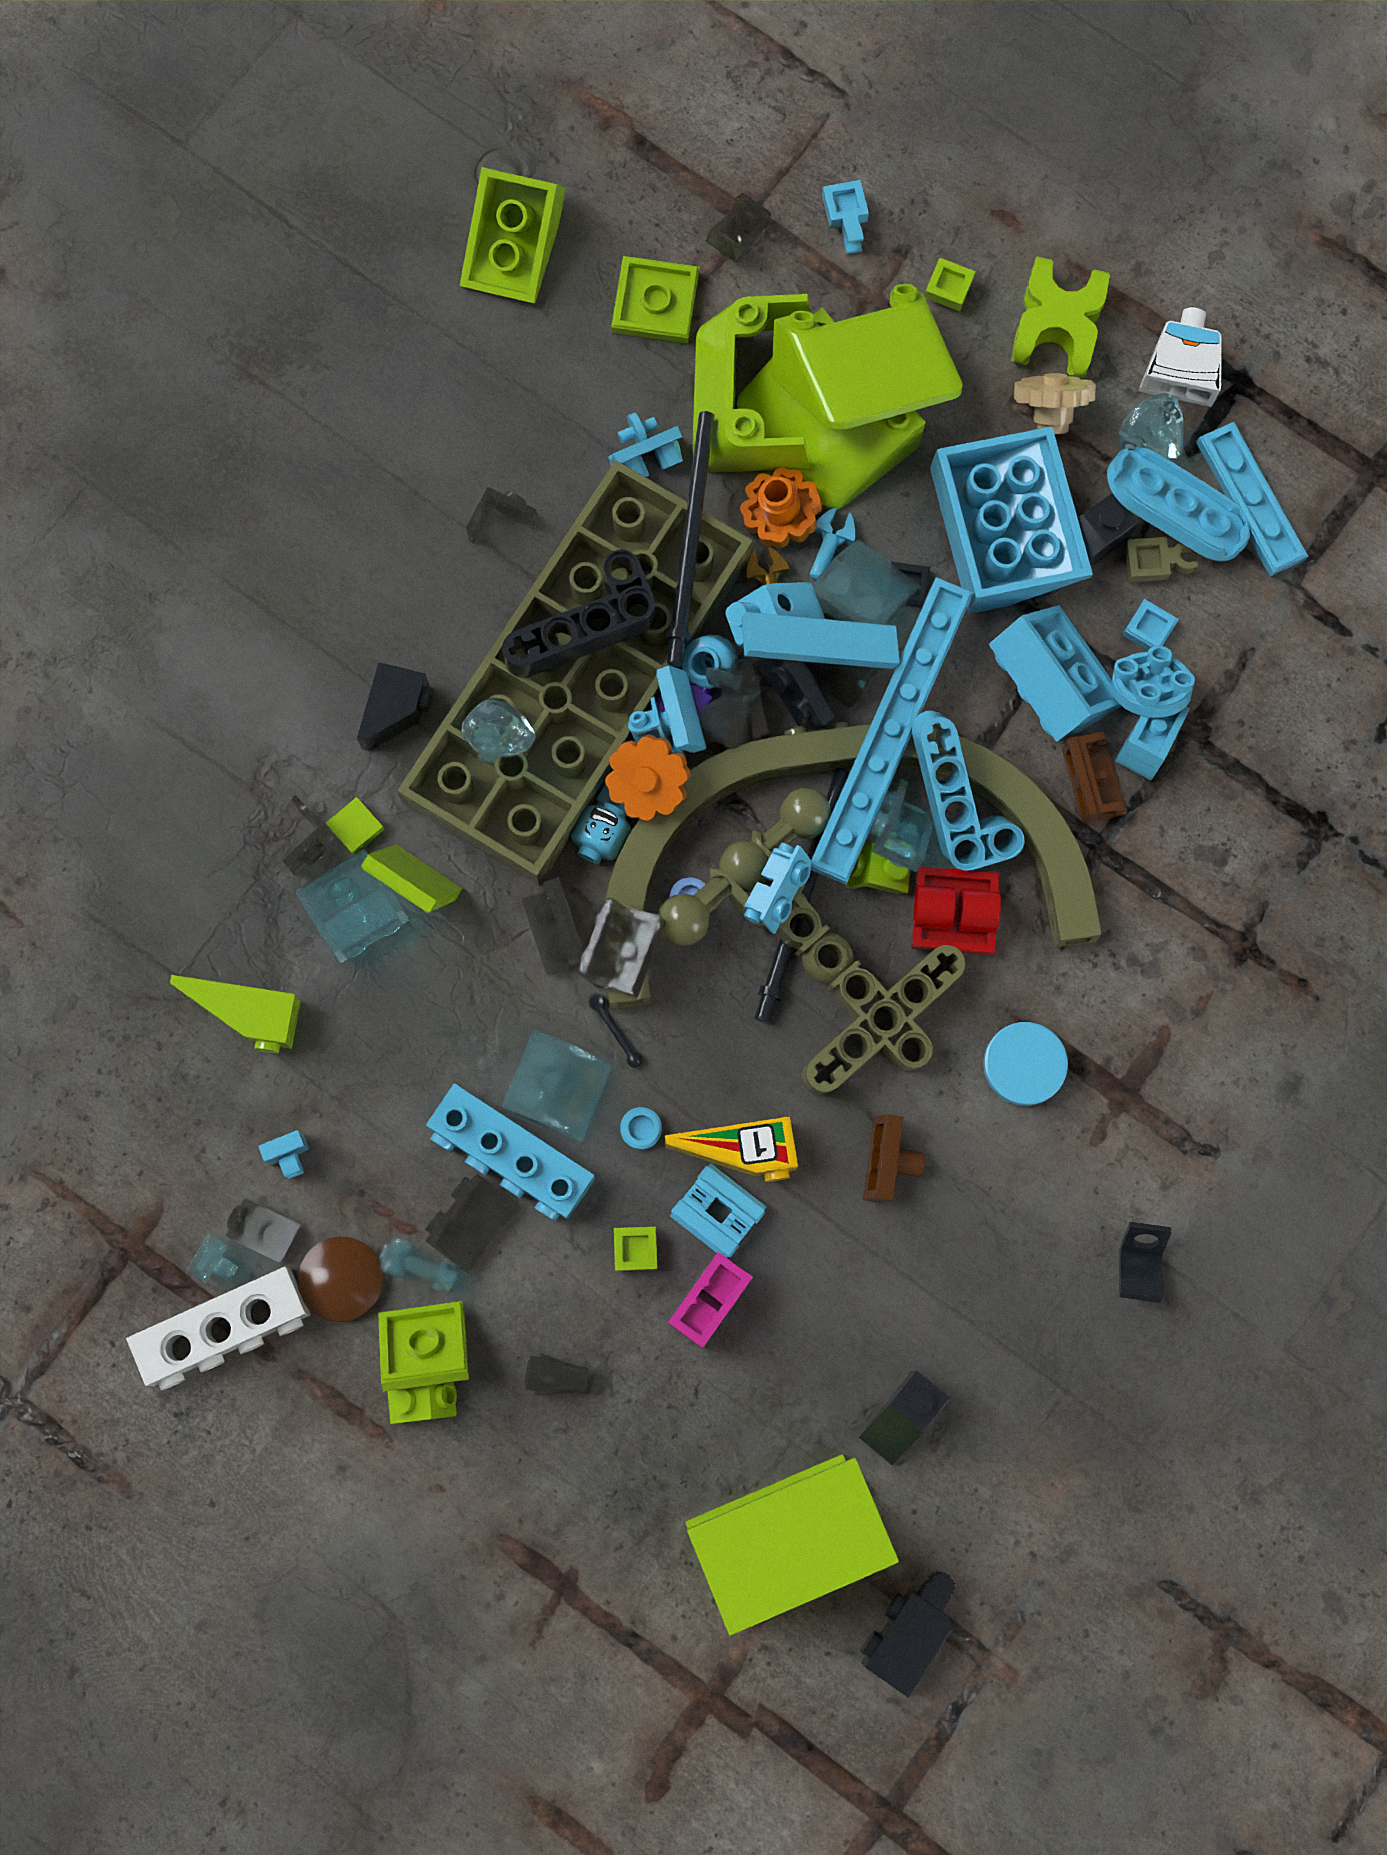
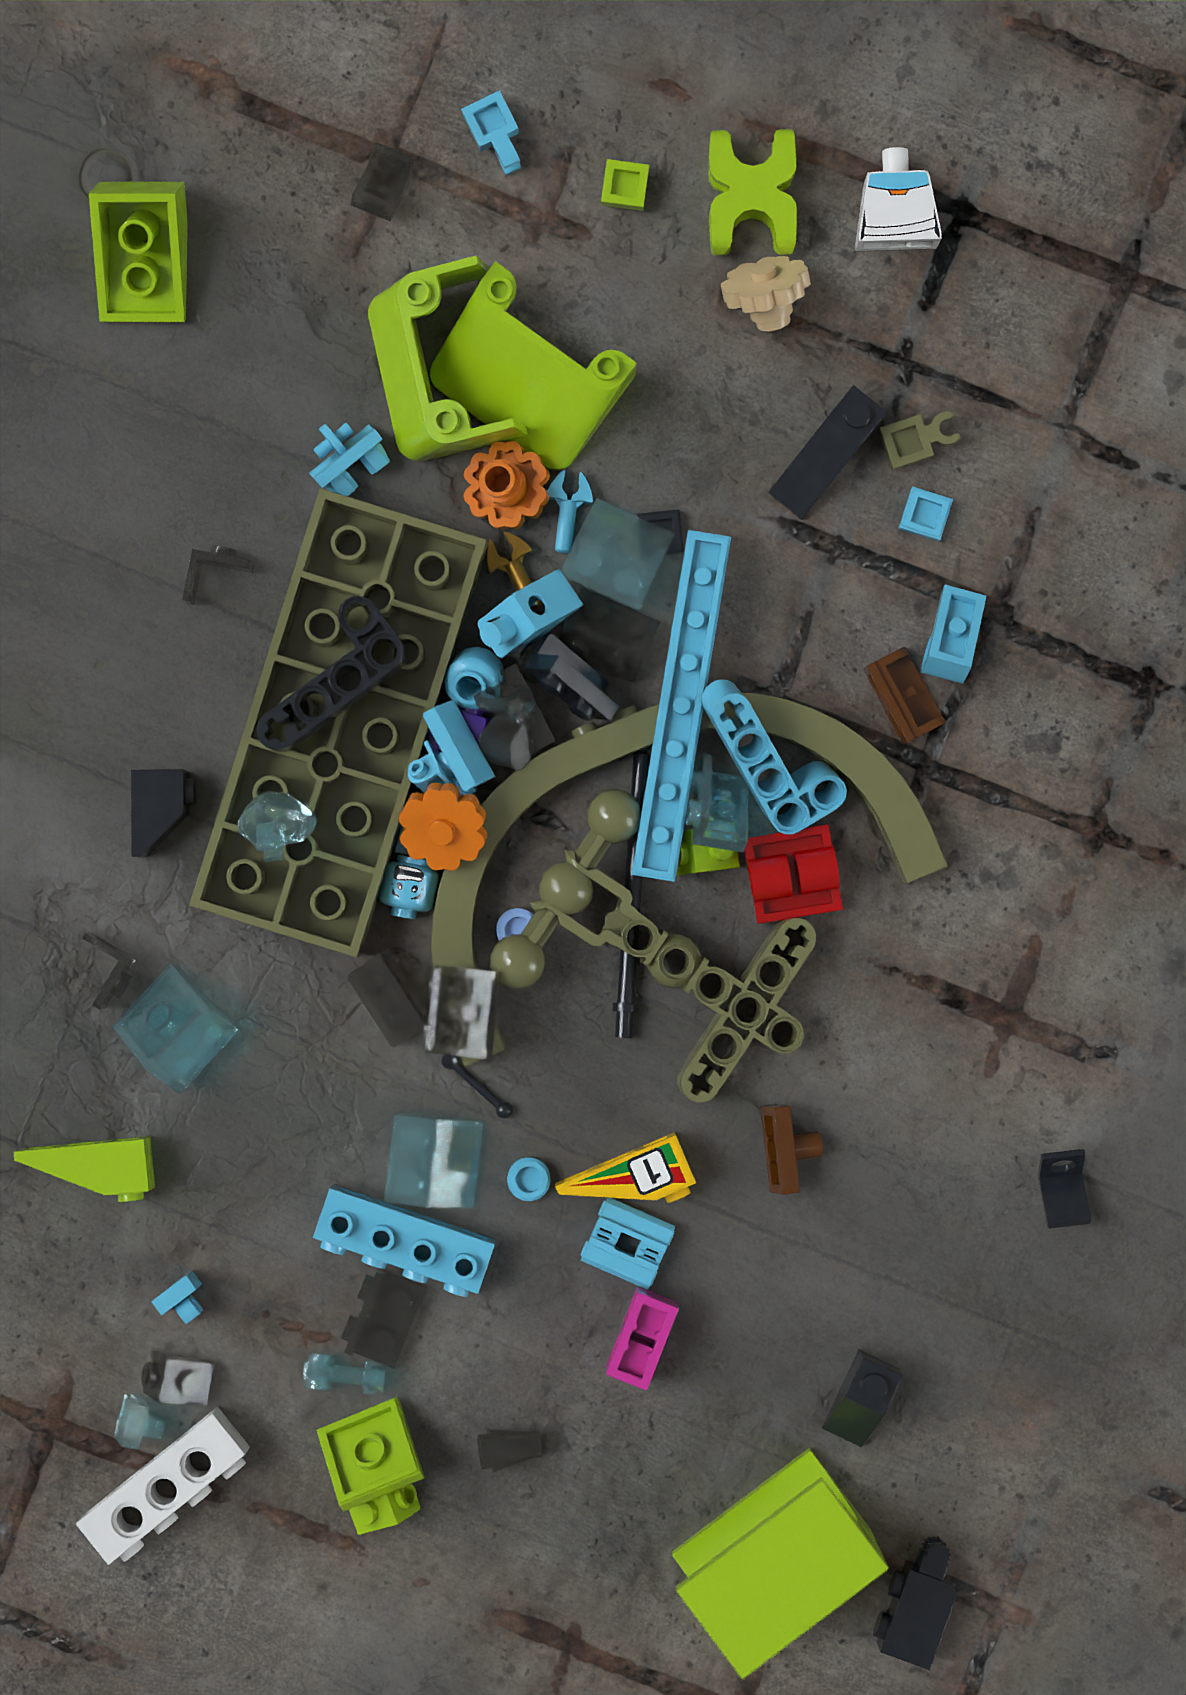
camera: 10 degrees left, 10 degrees up
reddish brown dish [298,1236,383,1322] -> none
lime tile [326,797,384,856] -> none
lime tile [361,844,463,913] -> none
lime tile [611,256,700,344] -> none
lime plate [614,1226,657,1271] -> none
black bar [666,411,715,667] -> none
medium azure tile [741,612,900,669] -> none
medium azure hinge [744,843,812,934] -> none
lime windscreen [772,284,963,430] -> none
medium azure slope [930,427,1093,614] -> none
medium azure tile [983,1022,1068,1106] -> none
medium azure slope [989,605,1121,742] -> none
medium azure tile [1107,447,1250,561] -> none
medium azure tile [1111,646,1195,717] -> none
clear light blue piece [1117,393,1184,459] -> none
medium azure tile [1196,422,1308,576] -> none

